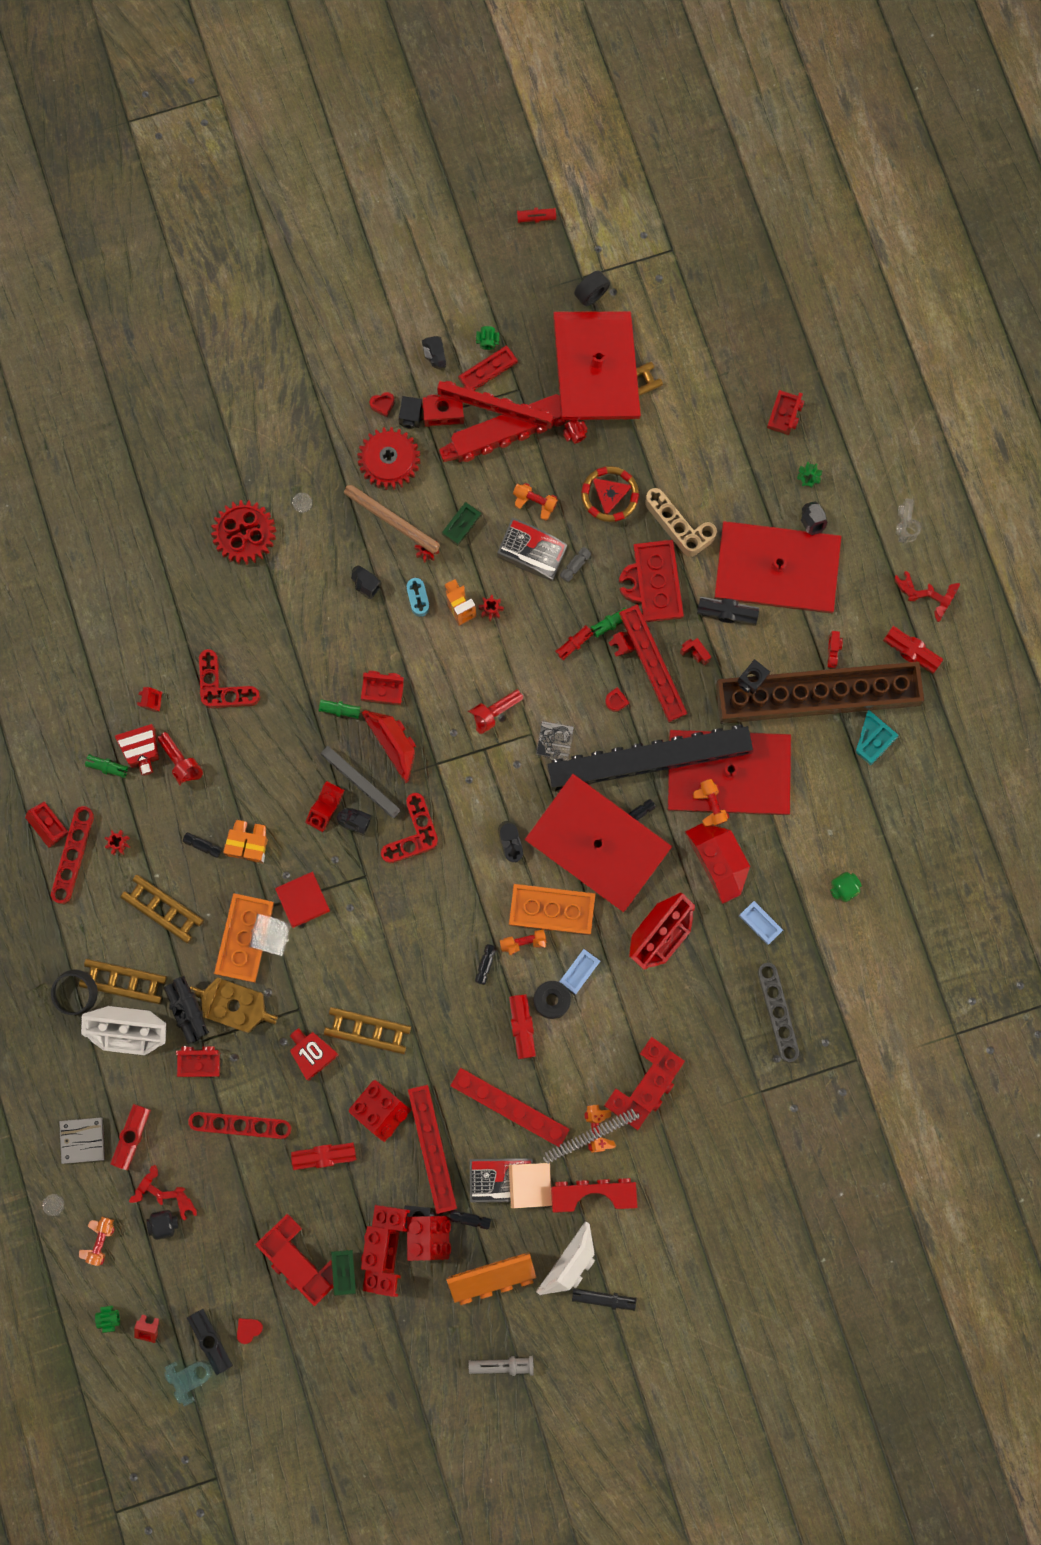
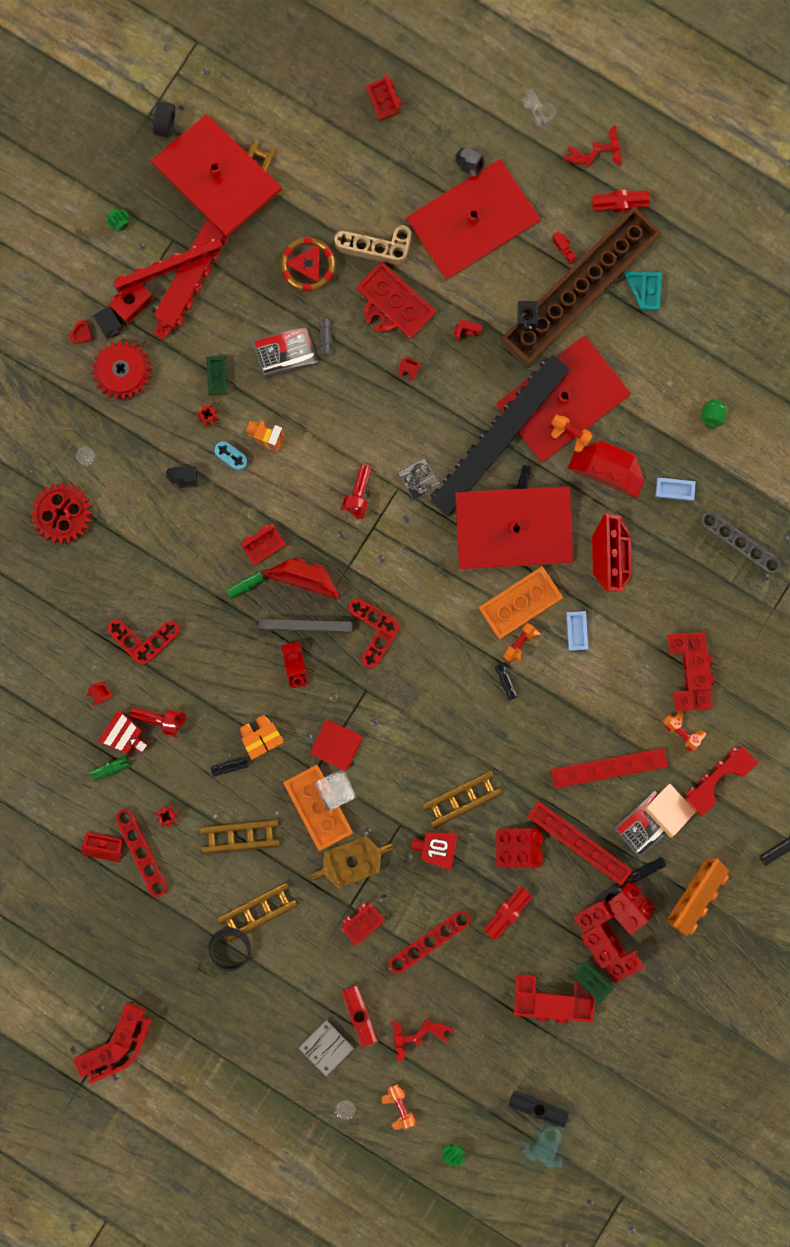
camera: 40 degrees left, 5 degrees up
white wedge [81,1006,166,1055] -> none
red tile [134,1315,159,1343] -> none
black head [146,1210,179,1240] -> none
black pin [163,975,209,1045] -> none
red tile [237,1318,263,1344] -> none
black rock [337,808,372,836] -> none
medium nougat axle [344,485,440,553] -> none
black rock [422,336,446,369] -> none
red tile [458,345,518,390] -> none
light grey pin [469,1356,533,1376] -> none
red gear [479,595,504,621] -> none
black piece [498,821,523,863] -> none
red piece [509,994,536,1059] -> none
orange piece [513,483,558,521] -> none
red pin [517,207,556,224] -> none
black tyre [533,981,571,1019] -> none
white wedge [536,1221,595,1295] -> none
light grey piece [543,1109,639,1164] -> none
red pin [555,625,594,661] -> none
red gear [563,420,588,444] -> none
green pin [590,607,626,638] -> none
red tile [605,687,629,712] -> none
red tile [619,604,687,723] -> none
black piece [697,596,759,625] -> none
green gear [797,462,823,488] -> none

